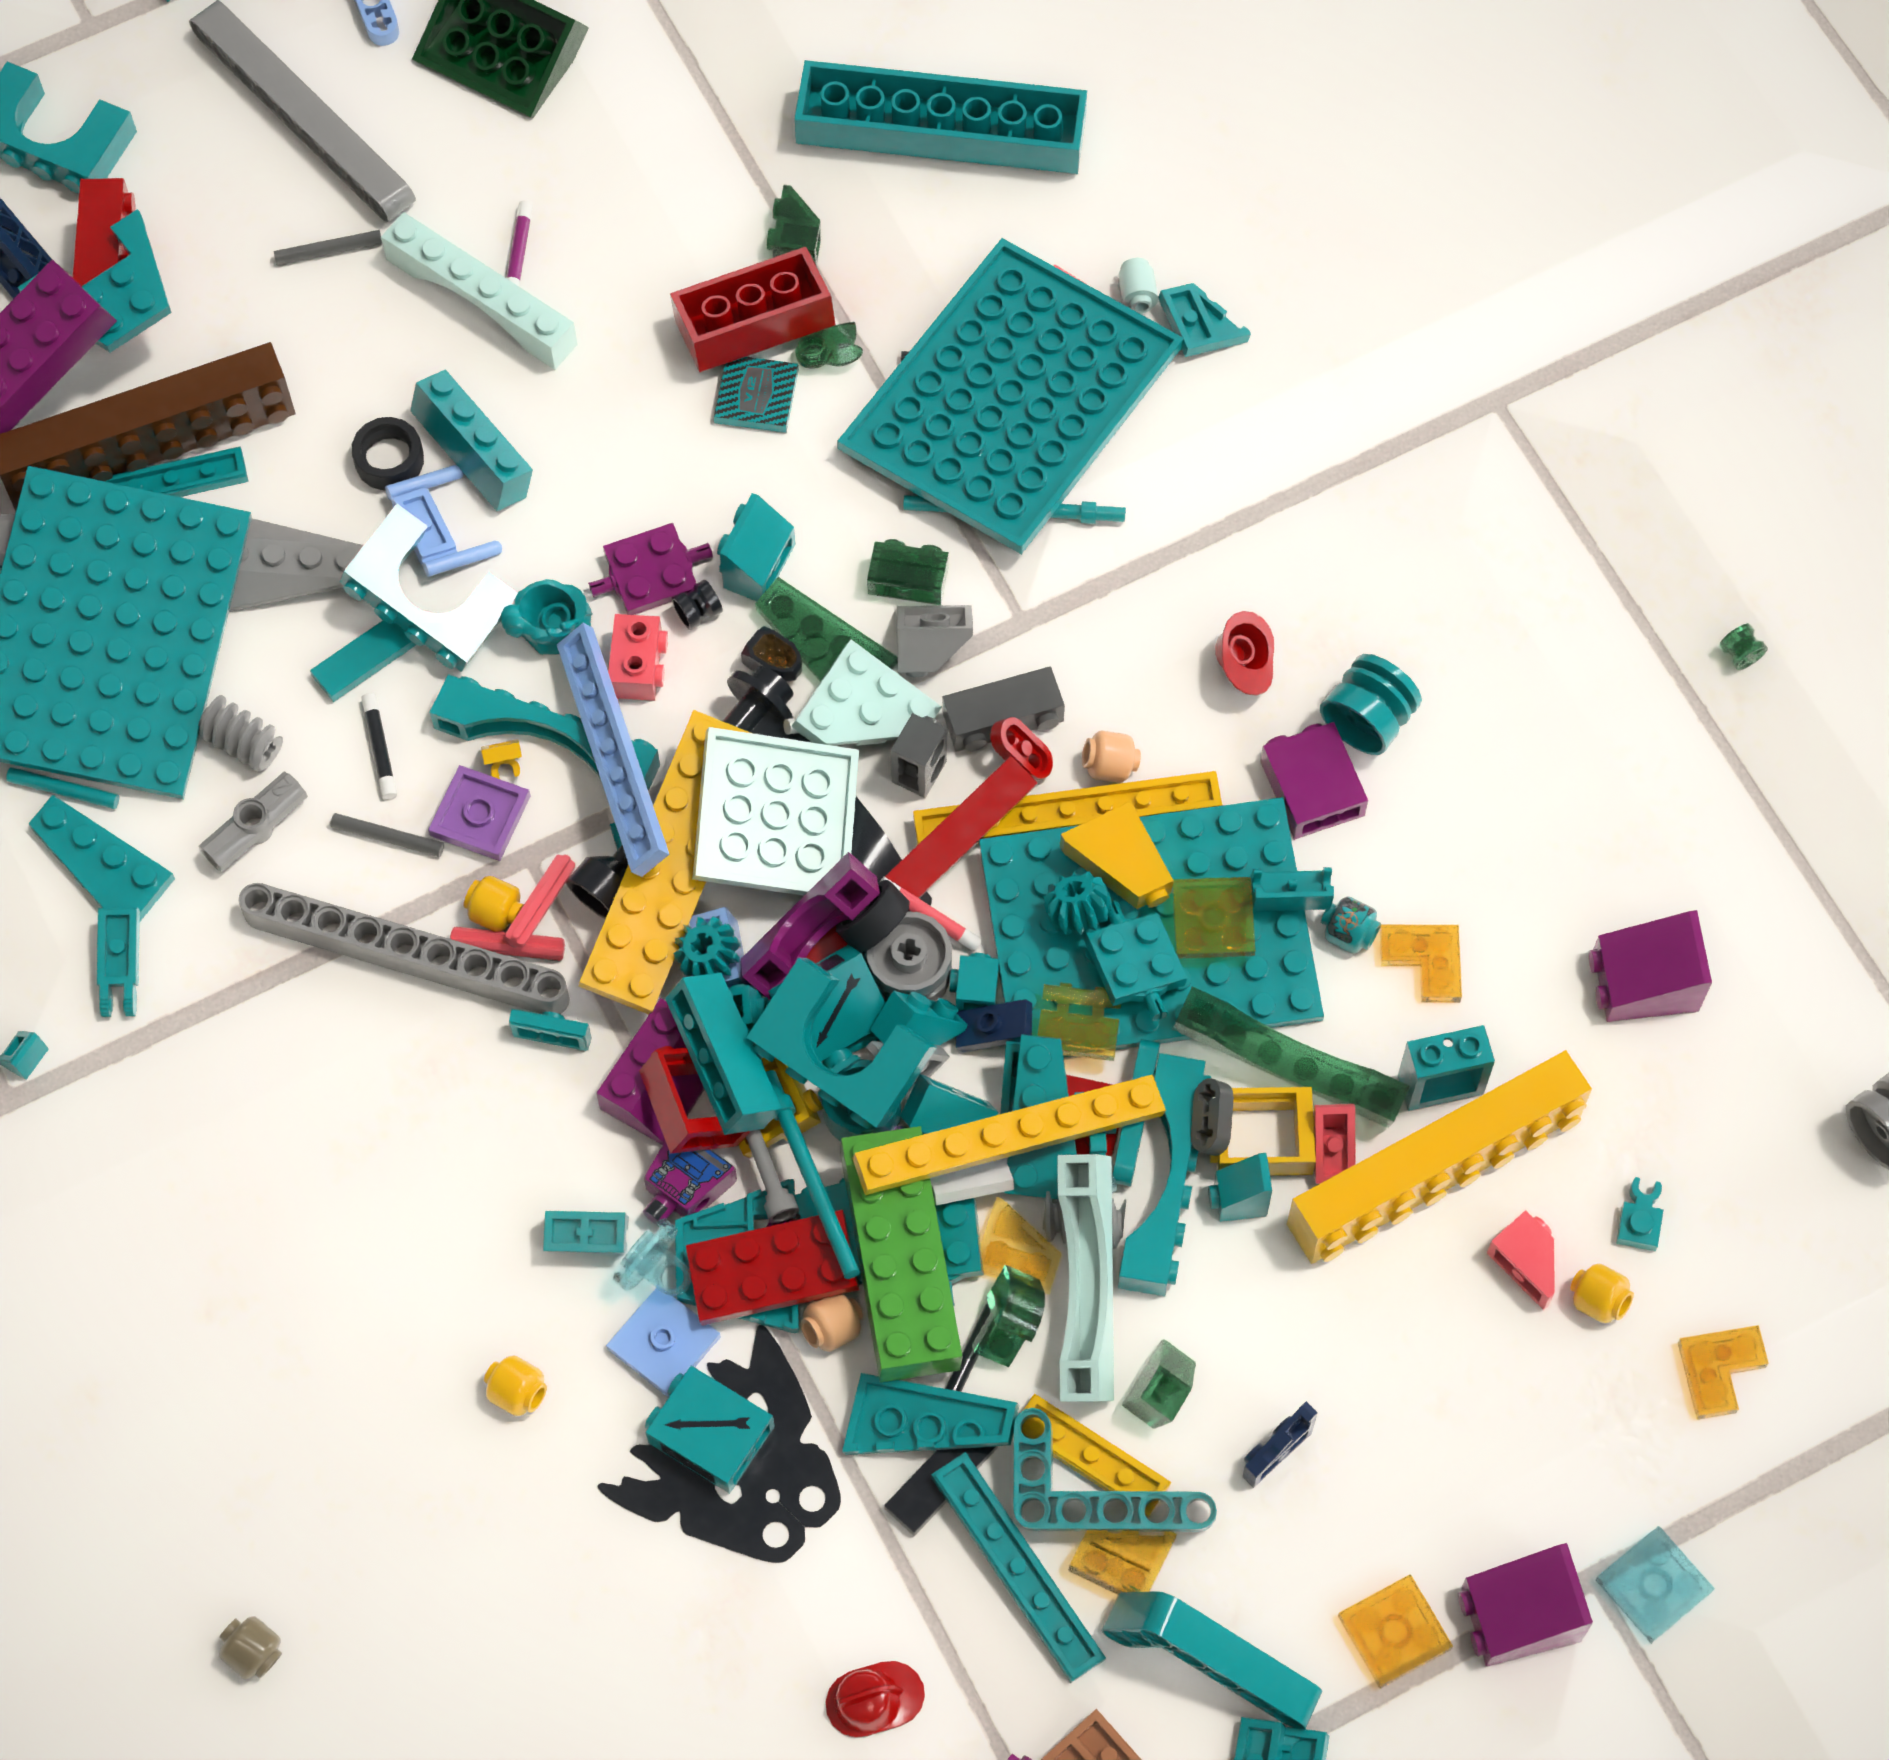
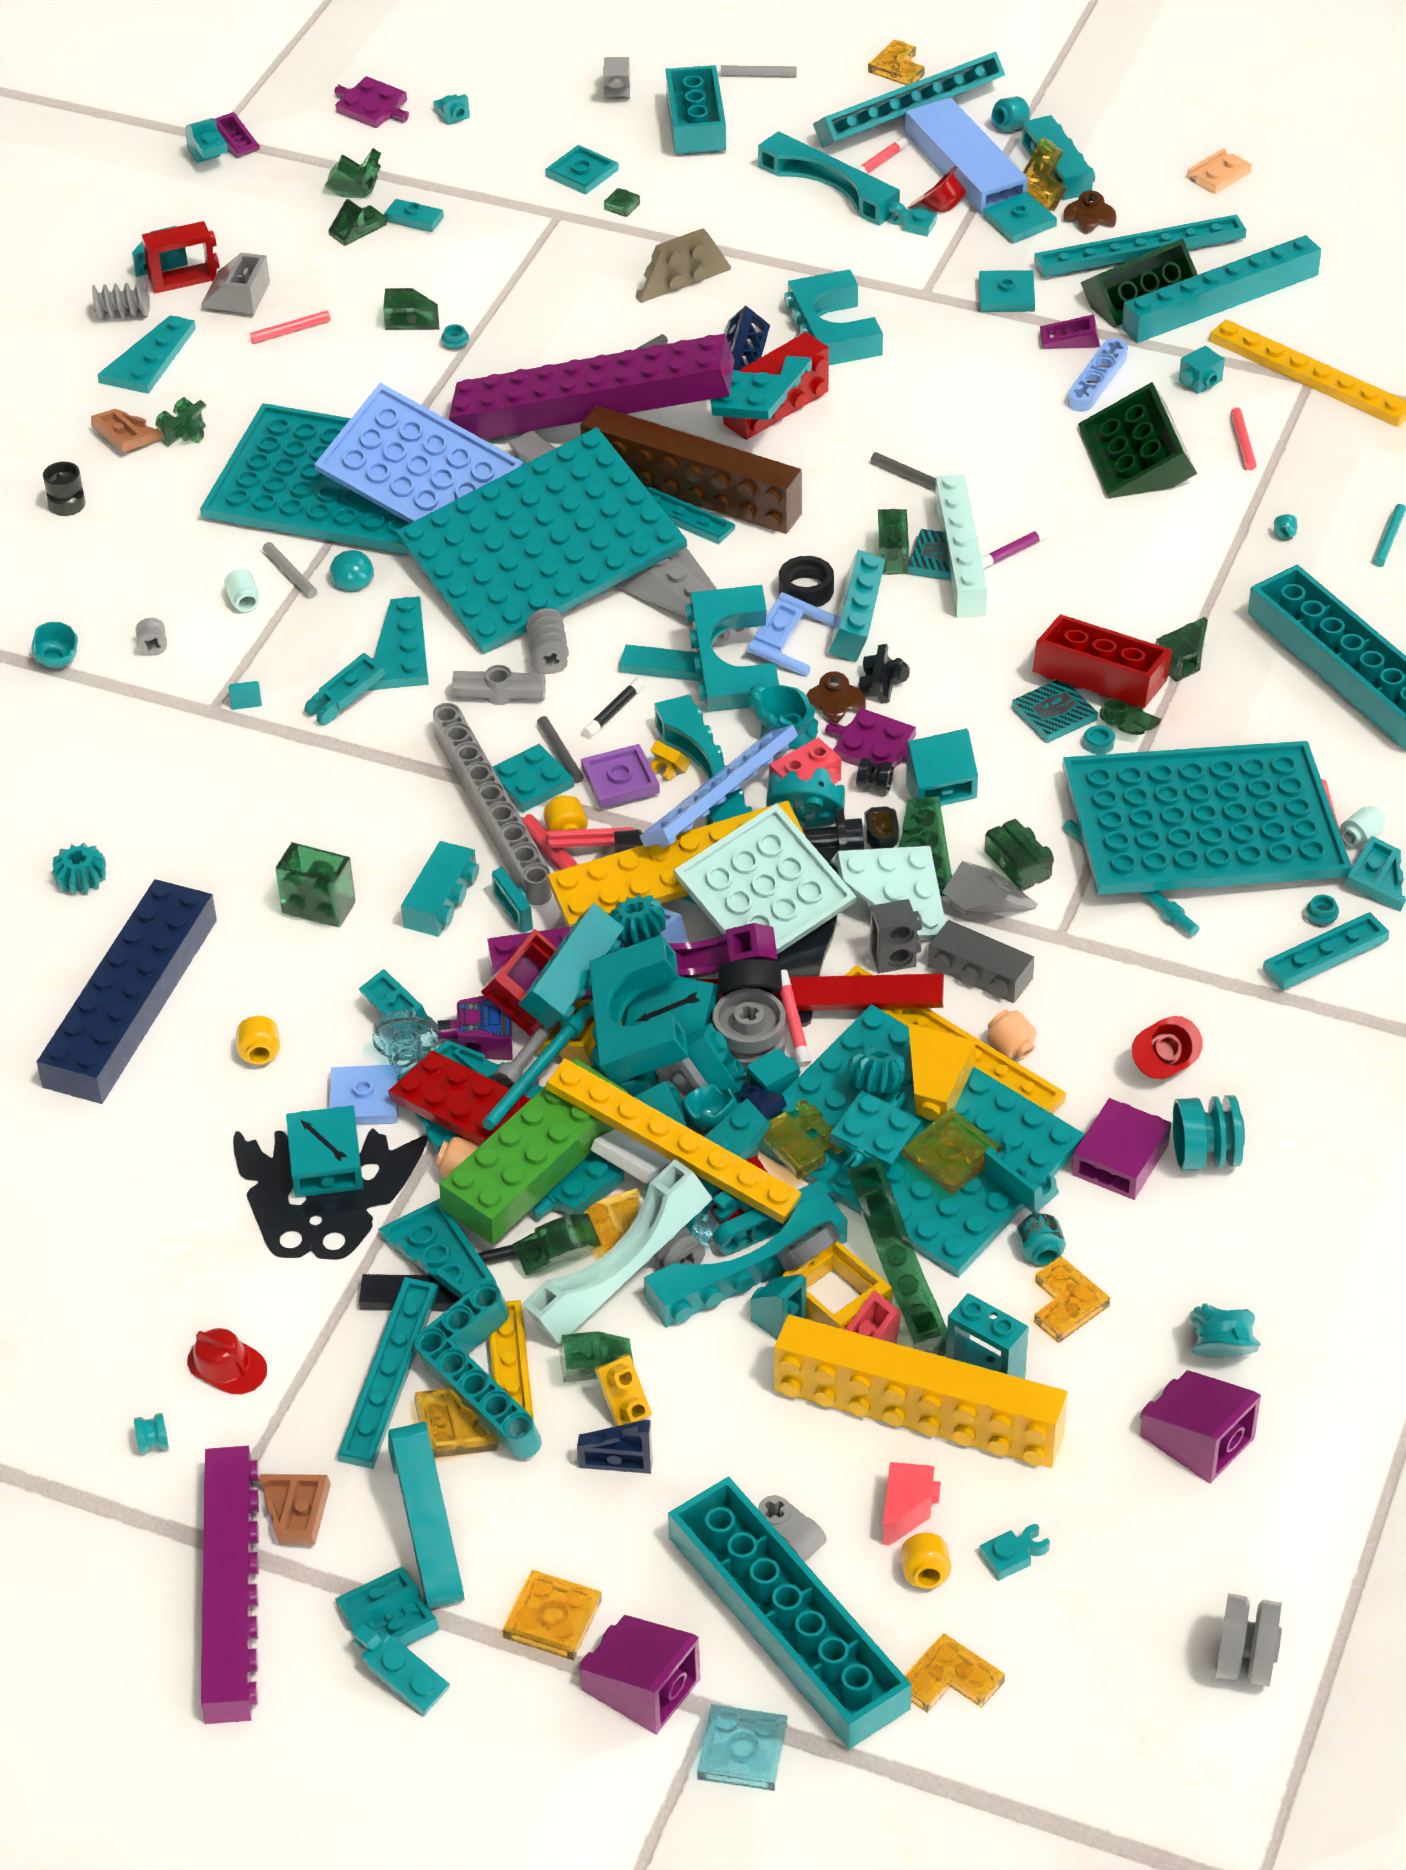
camera: 50 degrees right, 20 degrees down
teal bar [6,767,120,809] -> none
light grey beam [189,0,416,222] -> none
red plate [990,717,1053,780] -> none
none -> dark blue brick [36,879,217,1104]
none -> teal gear [52,842,106,895]
none -> clear green brick [275,842,356,928]
none -> teal brick [401,841,479,937]
none -> teal plate [493,744,574,813]
none -> yellow hips [594,1354,652,1426]
none -> teal brick [668,1476,912,1749]
none -> teal hair [682,1084,737,1130]
none -> light grey piece [758,1495,827,1562]
none -> teal plate [766,768,845,828]
none -> reddish brown plate [806,671,866,724]
none -> black hips [858,643,910,704]
none -> clear green brick [877,509,909,575]
none -> tile [908,529,978,580]
none -> teal tile [1083,725,1115,755]
none -> teal piece [1189,1303,1261,1358]
none -> teal plate [1263,912,1390,990]
none -> teal hinge [1274,514,1298,540]
none -> teal plate [1306,894,1339,924]

